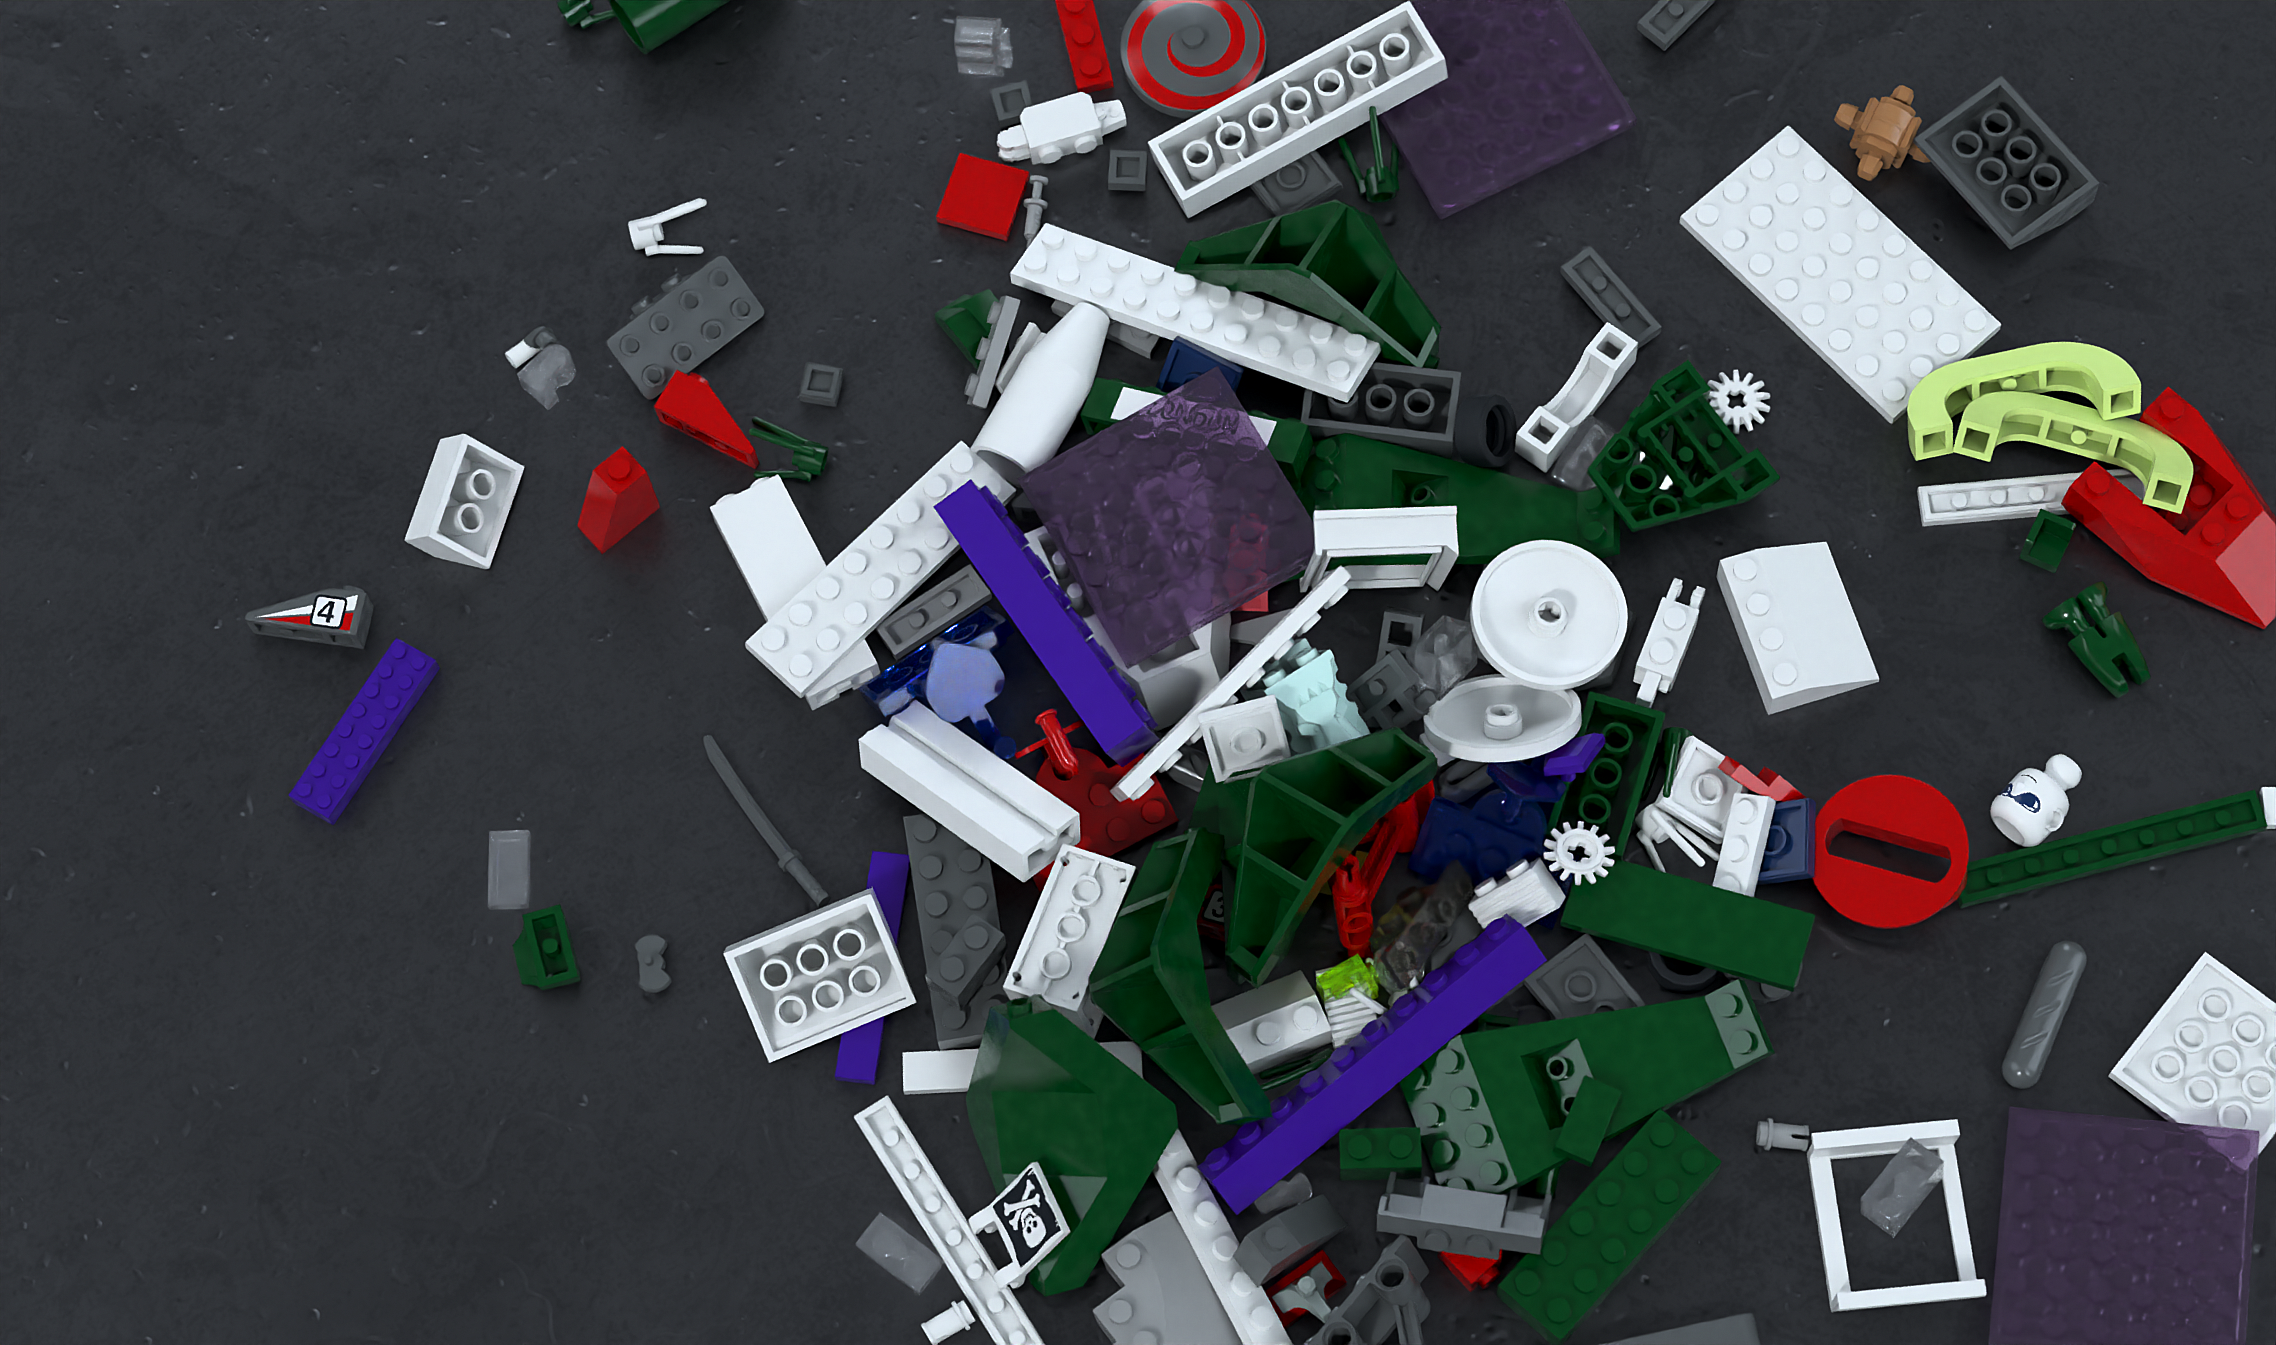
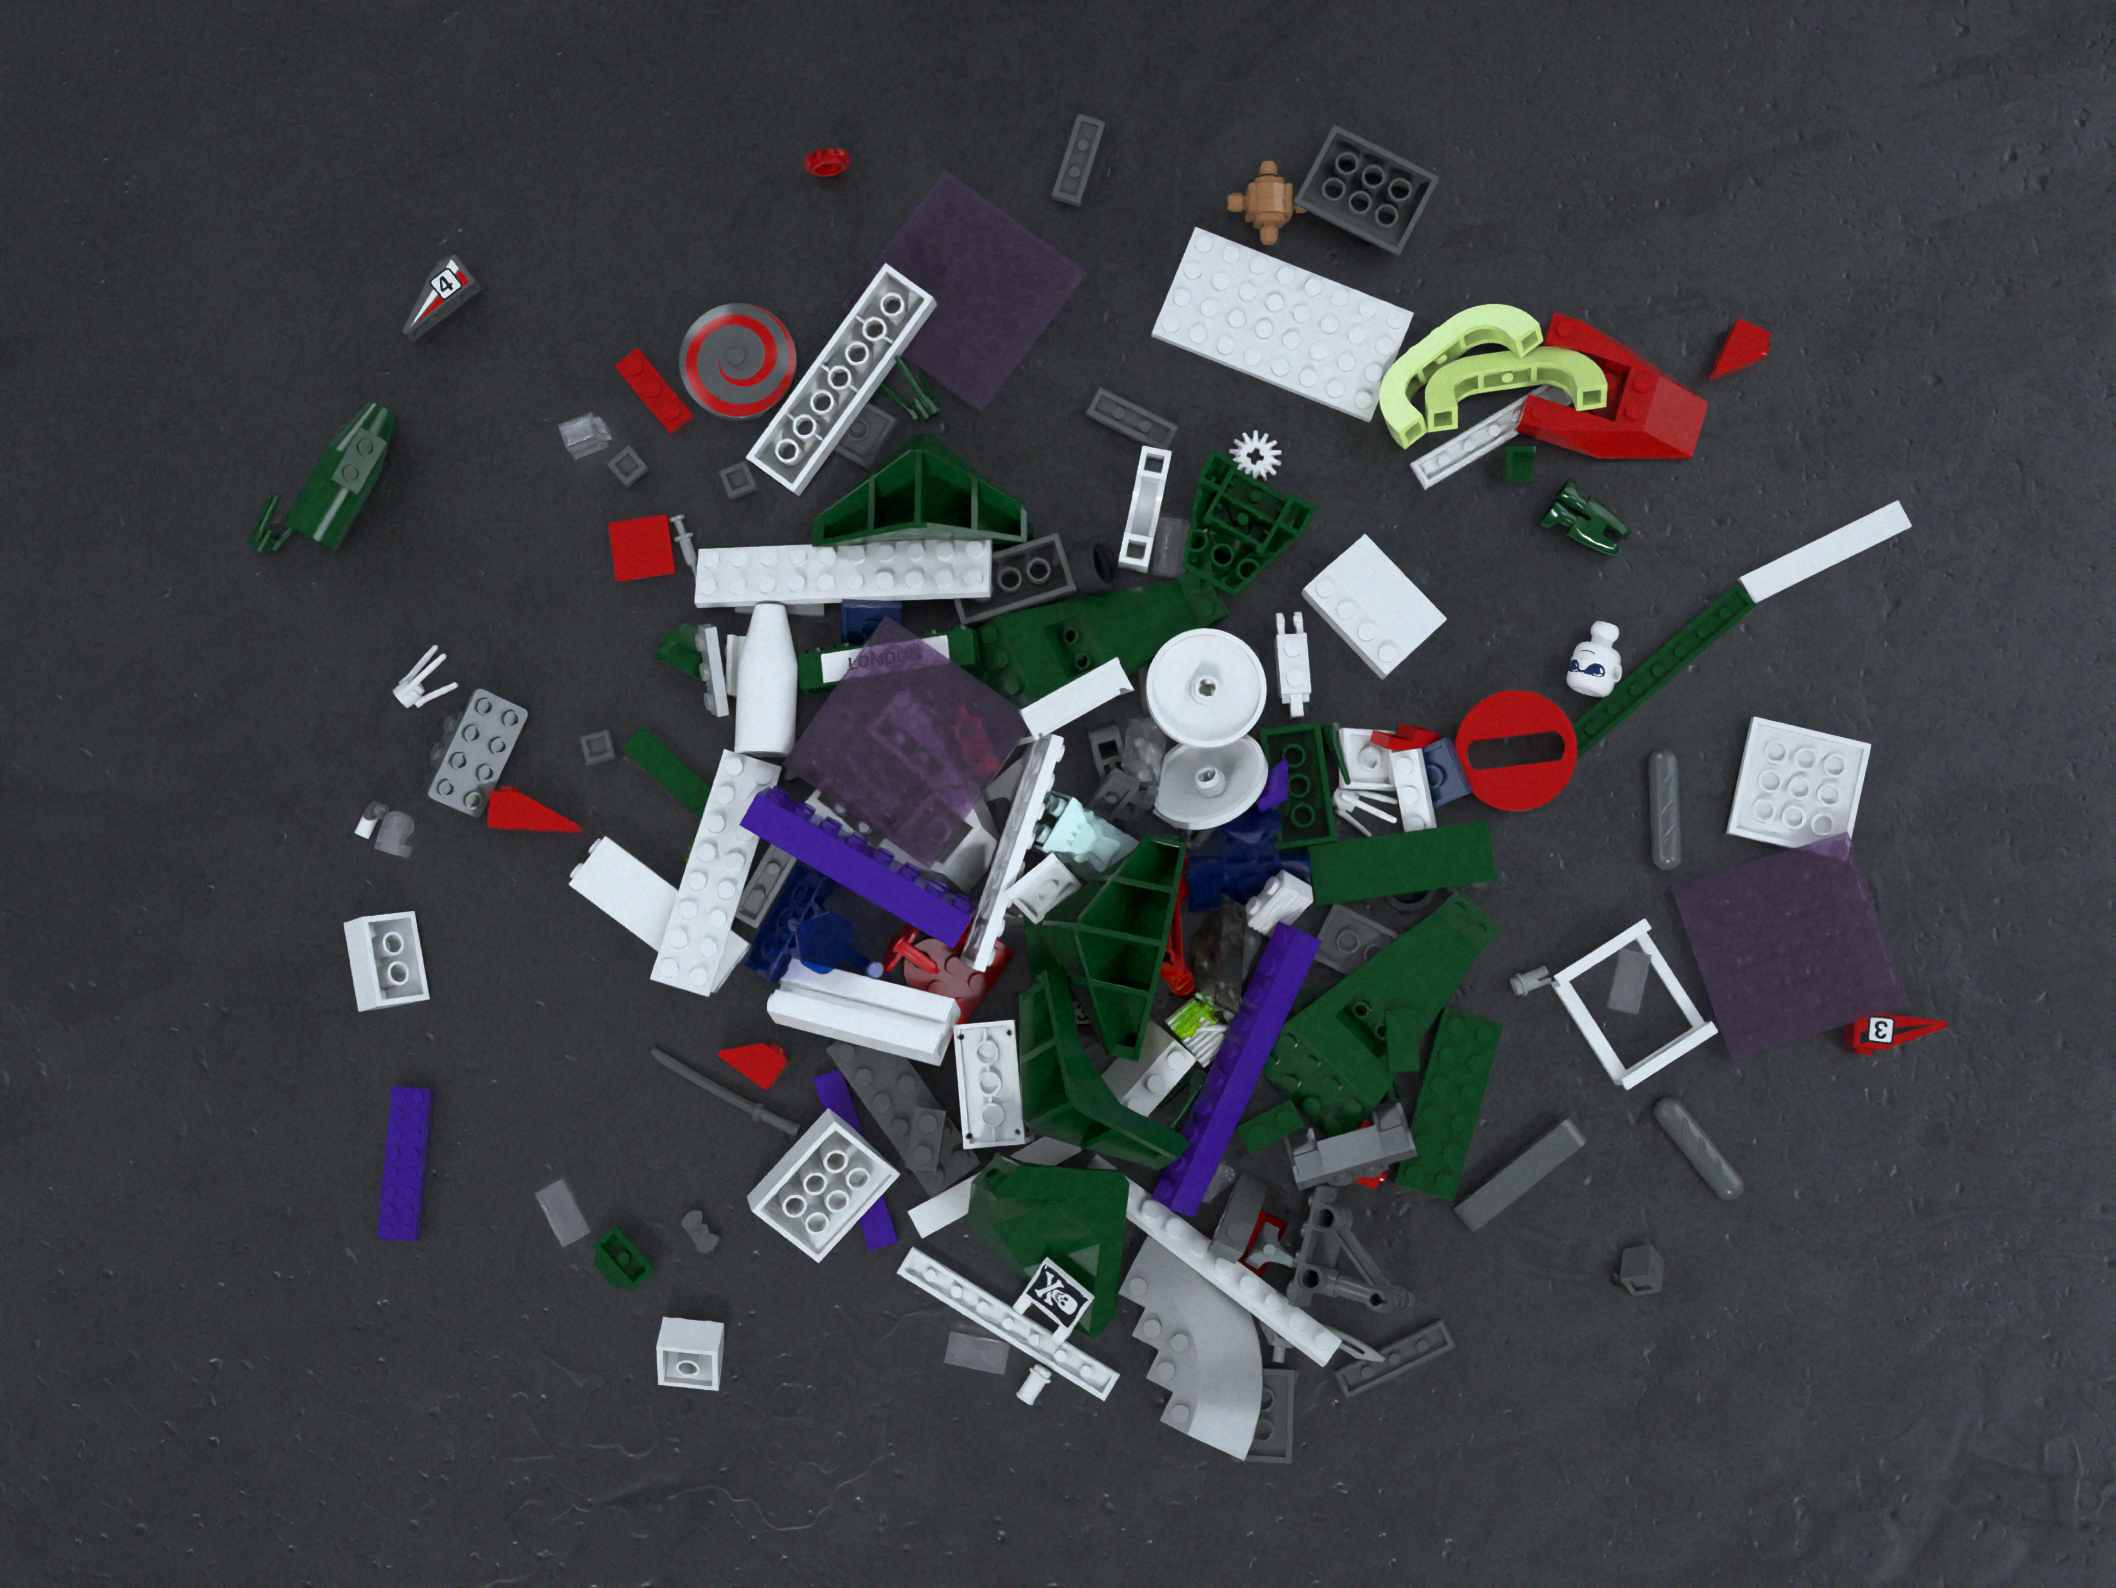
camera: 30 degrees left, 15 degrees up
dark grey slope [245,586,374,649] -> none
red slope [577,446,660,554] -> none
dark green plant [749,417,829,482] -> none
white hinge [997,92,1126,165] -> none
white gear [1543,821,1615,885] -> none
none -> dark green tile [622,727,712,819]
none -> white slope [656,1317,724,1391]
none -> red slope [717,1042,790,1090]

